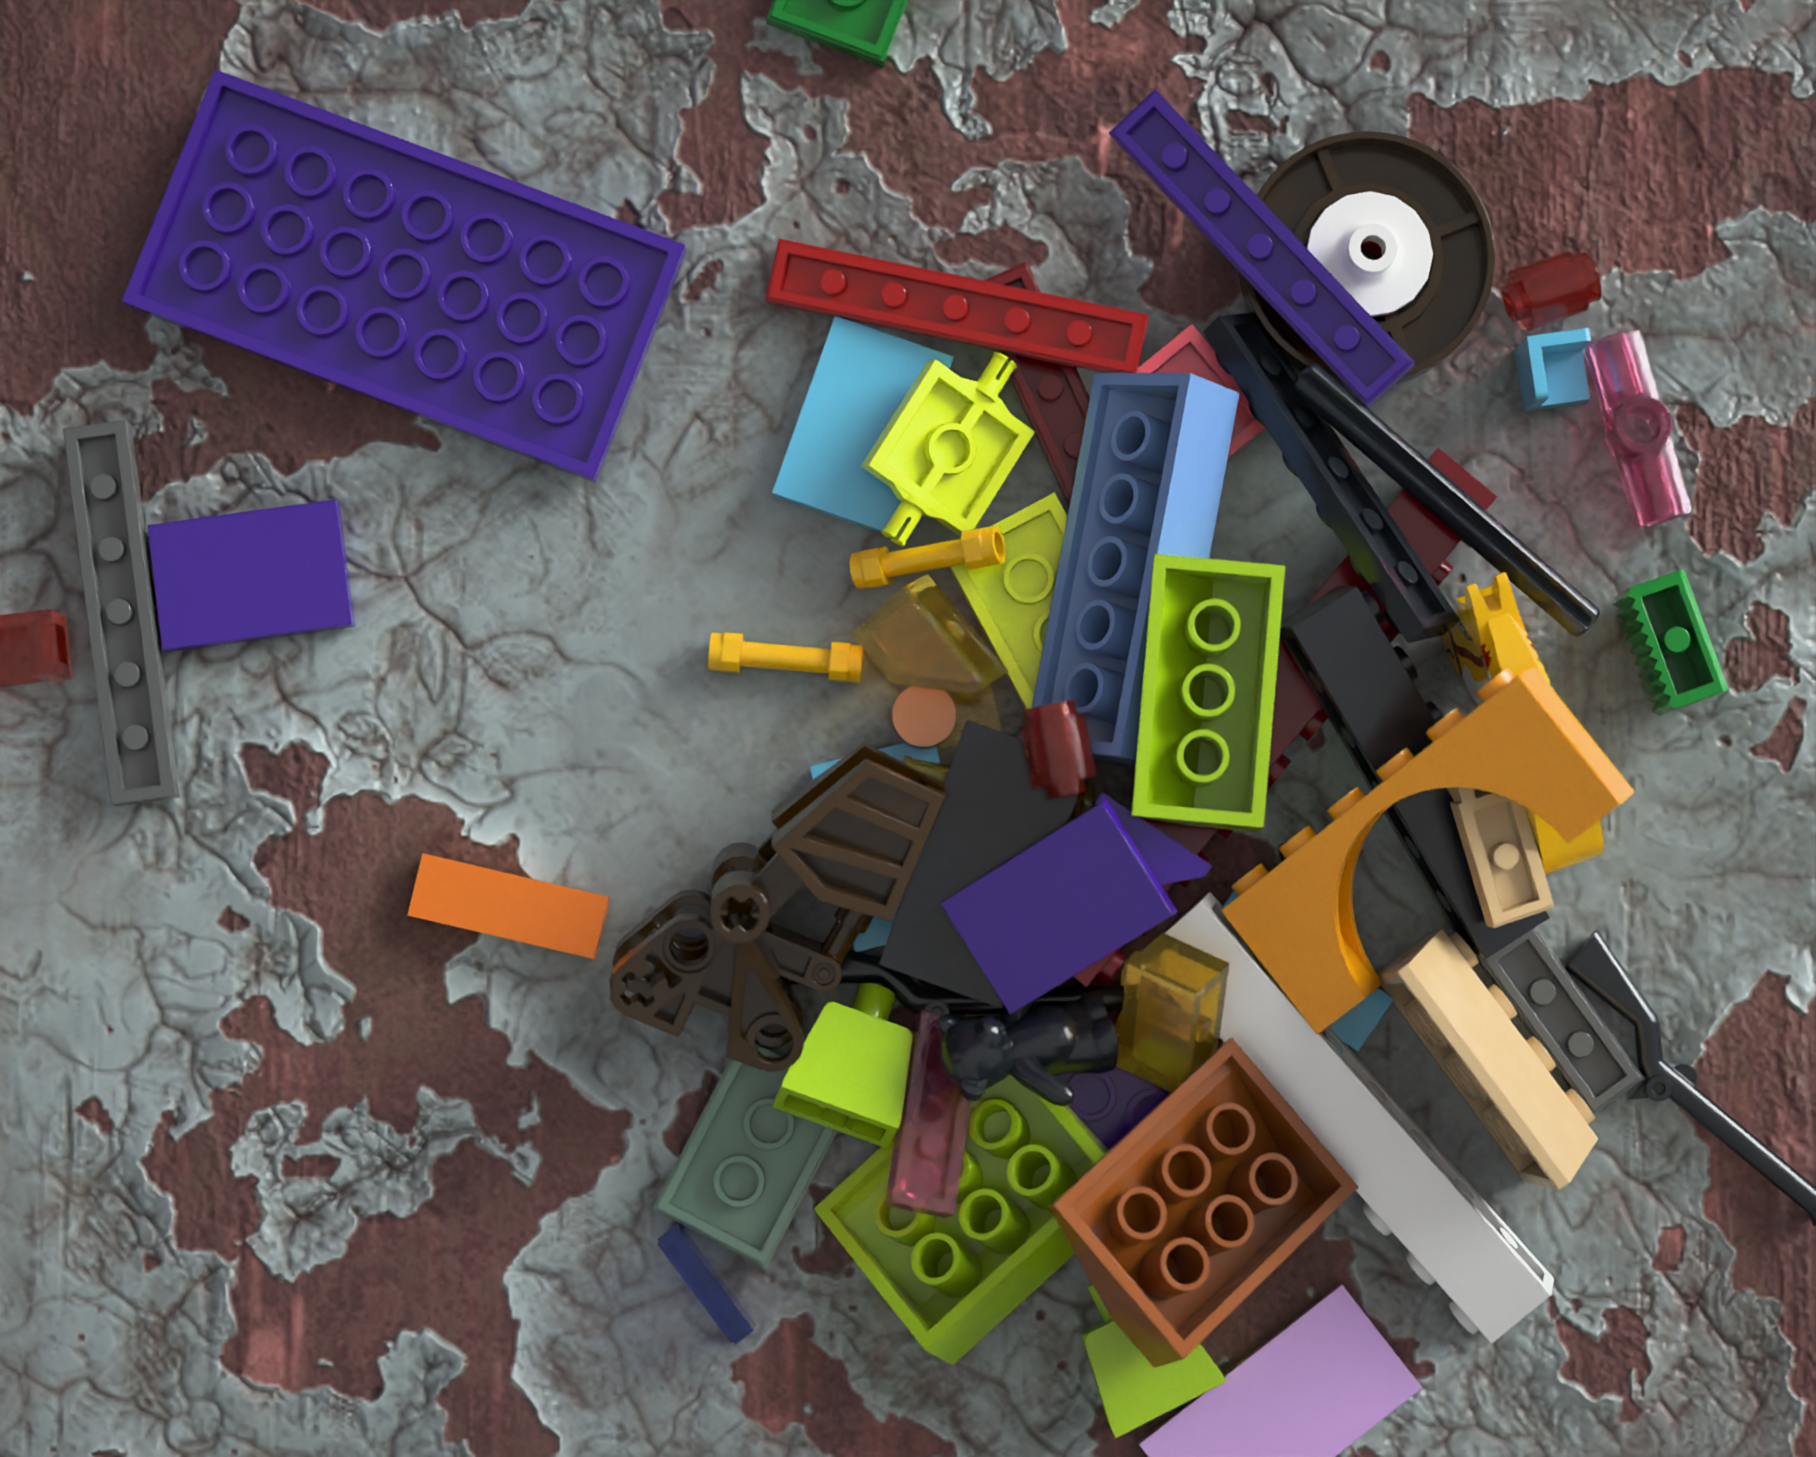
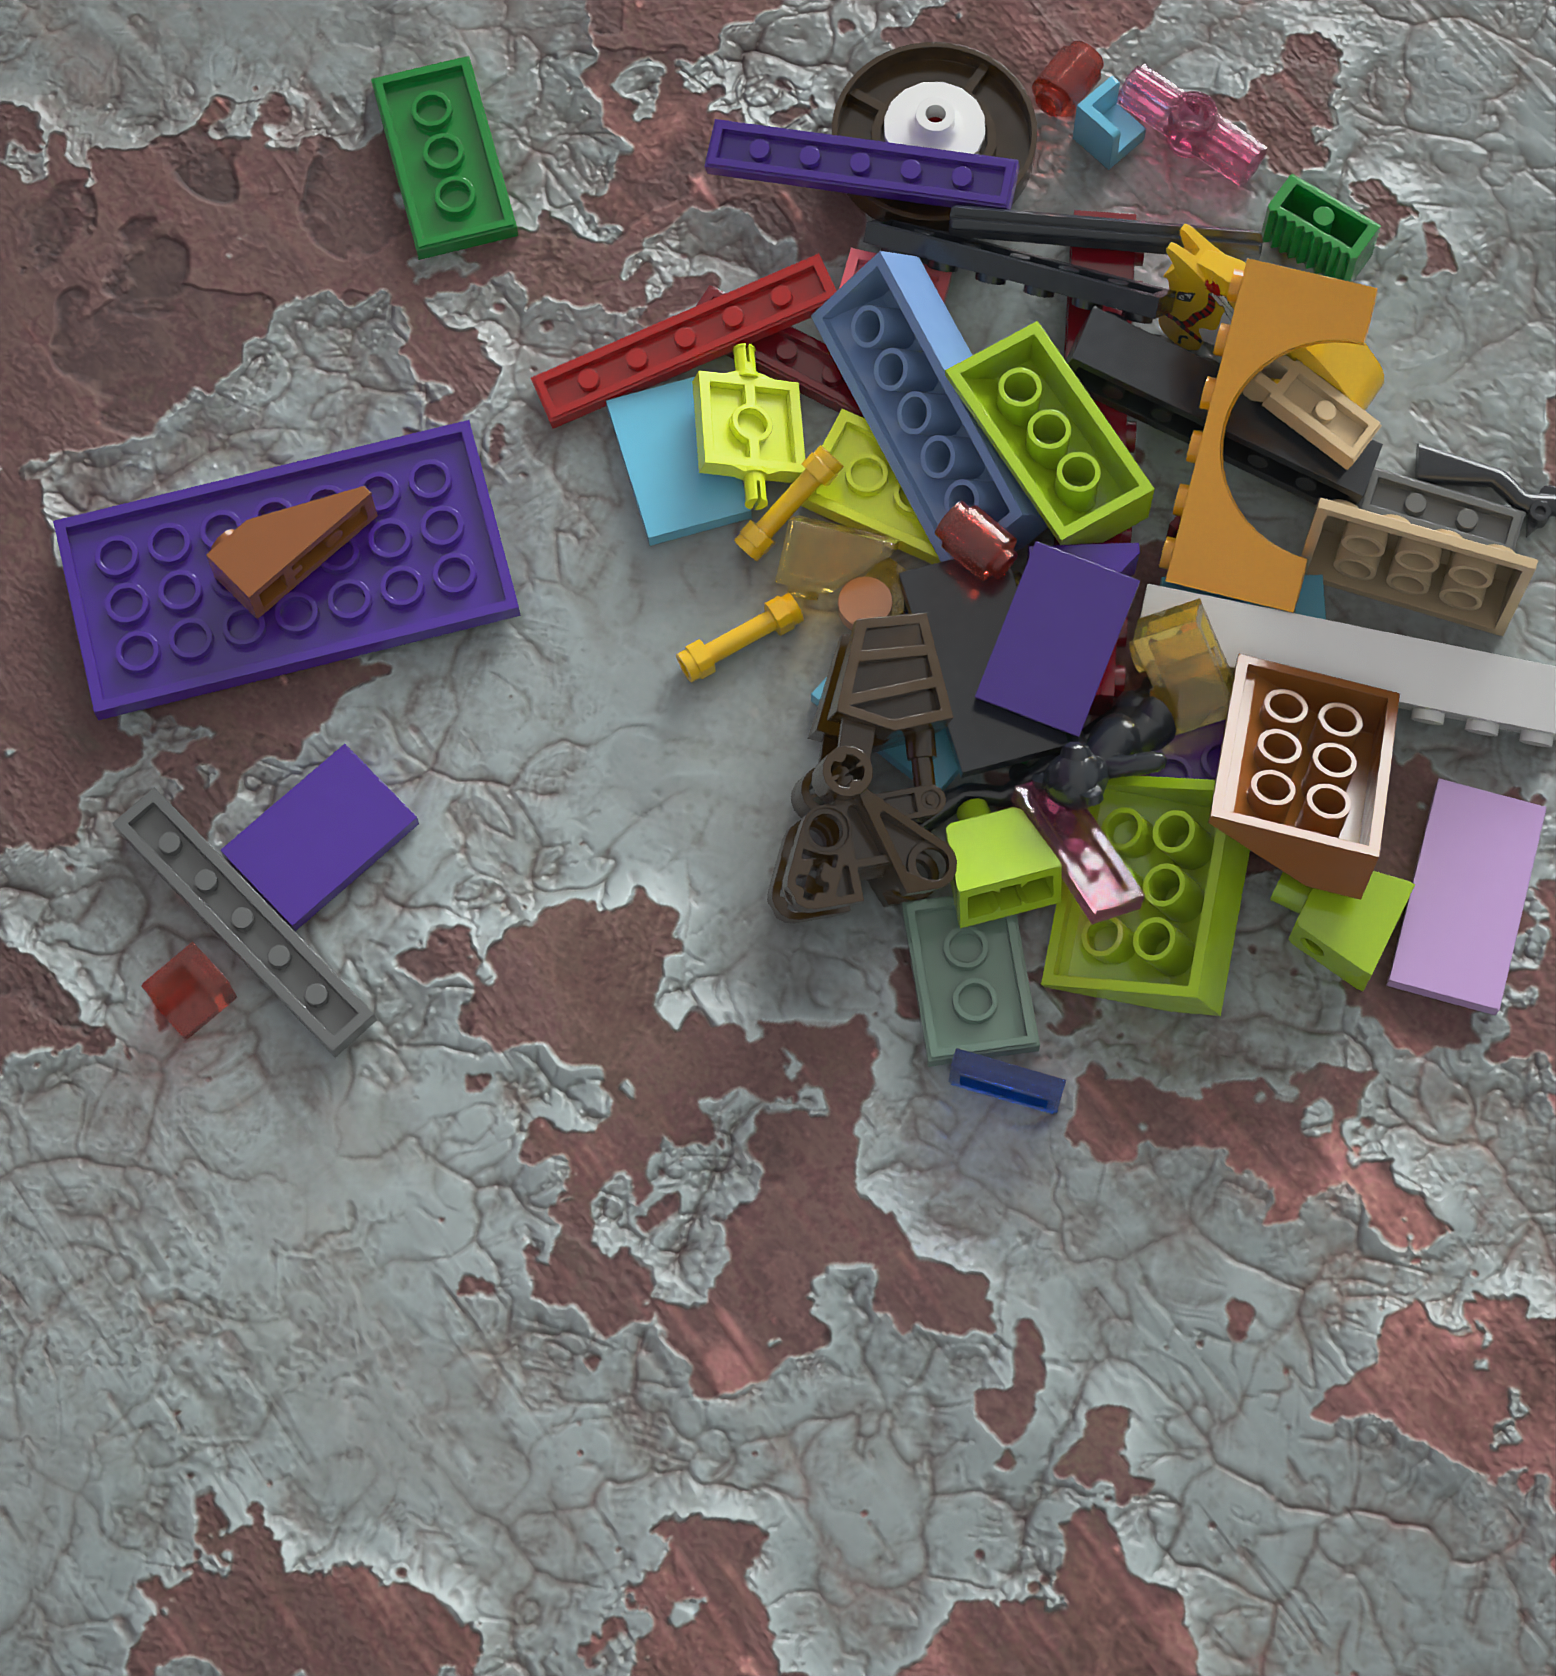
camera: 35 degrees left, 15 degrees down
orange tile [407,853,611,960] -> none
none -> dark orange slope [206,486,378,619]

